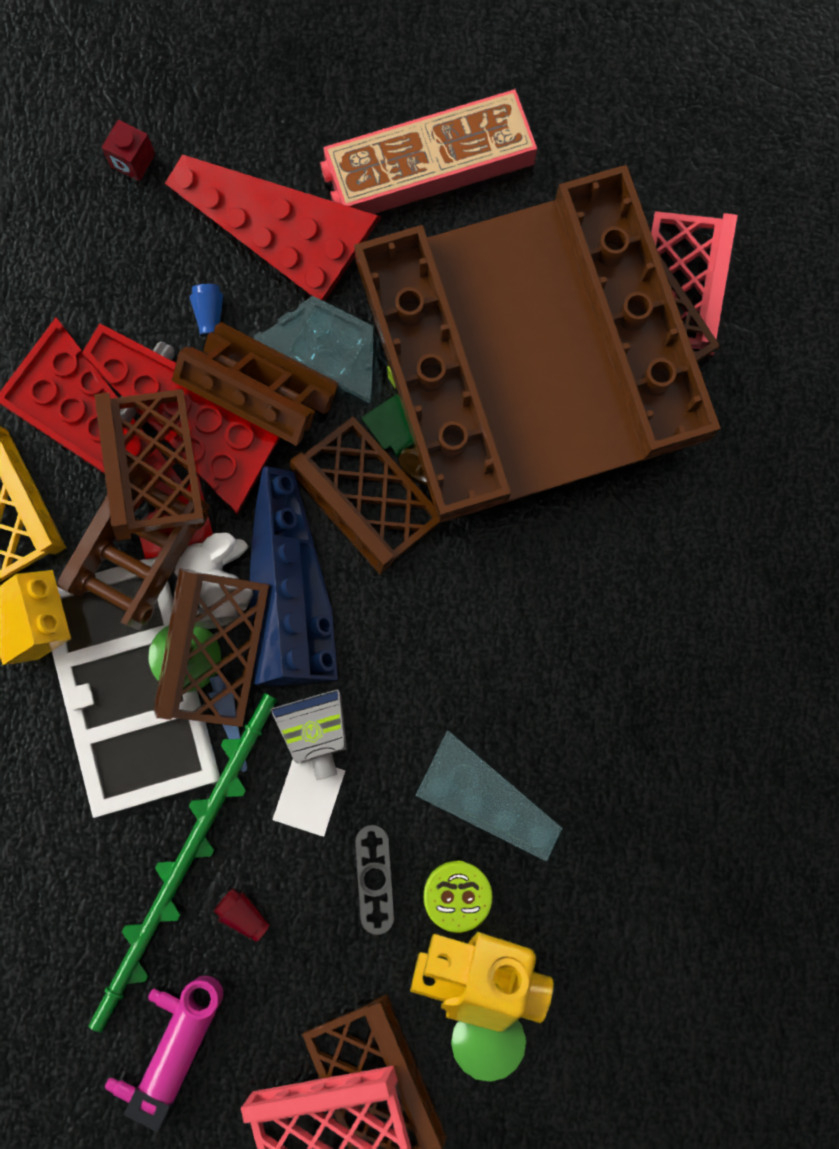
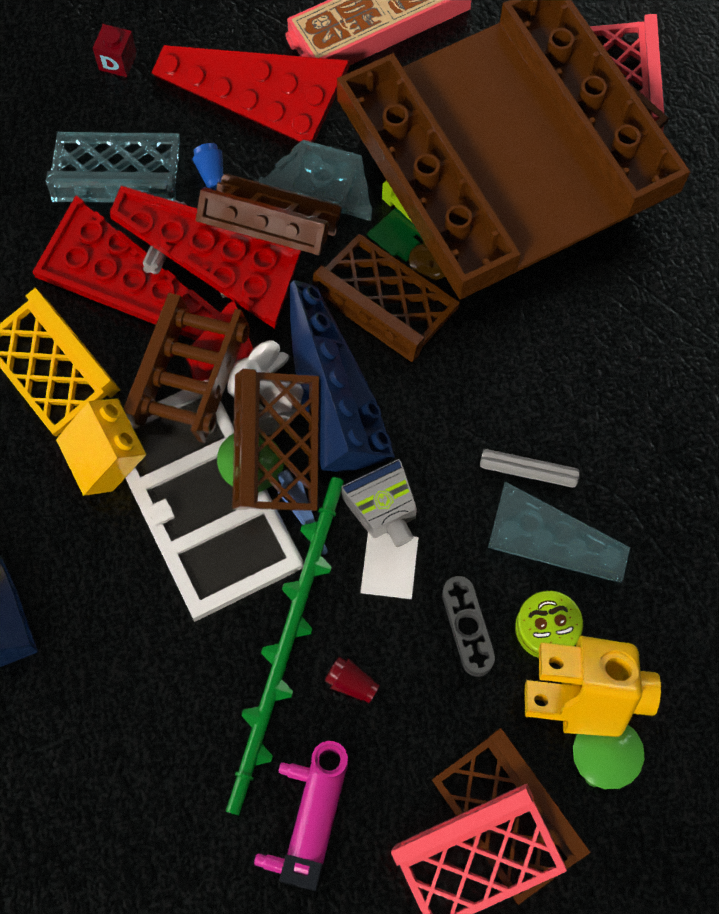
camera: 10 degrees left, 10 degrees down
reddish brown fence [94,389,204,541] -> none
none -> clear light blue fence [46,132,180,202]
none -> light grey axle [480,449,579,488]

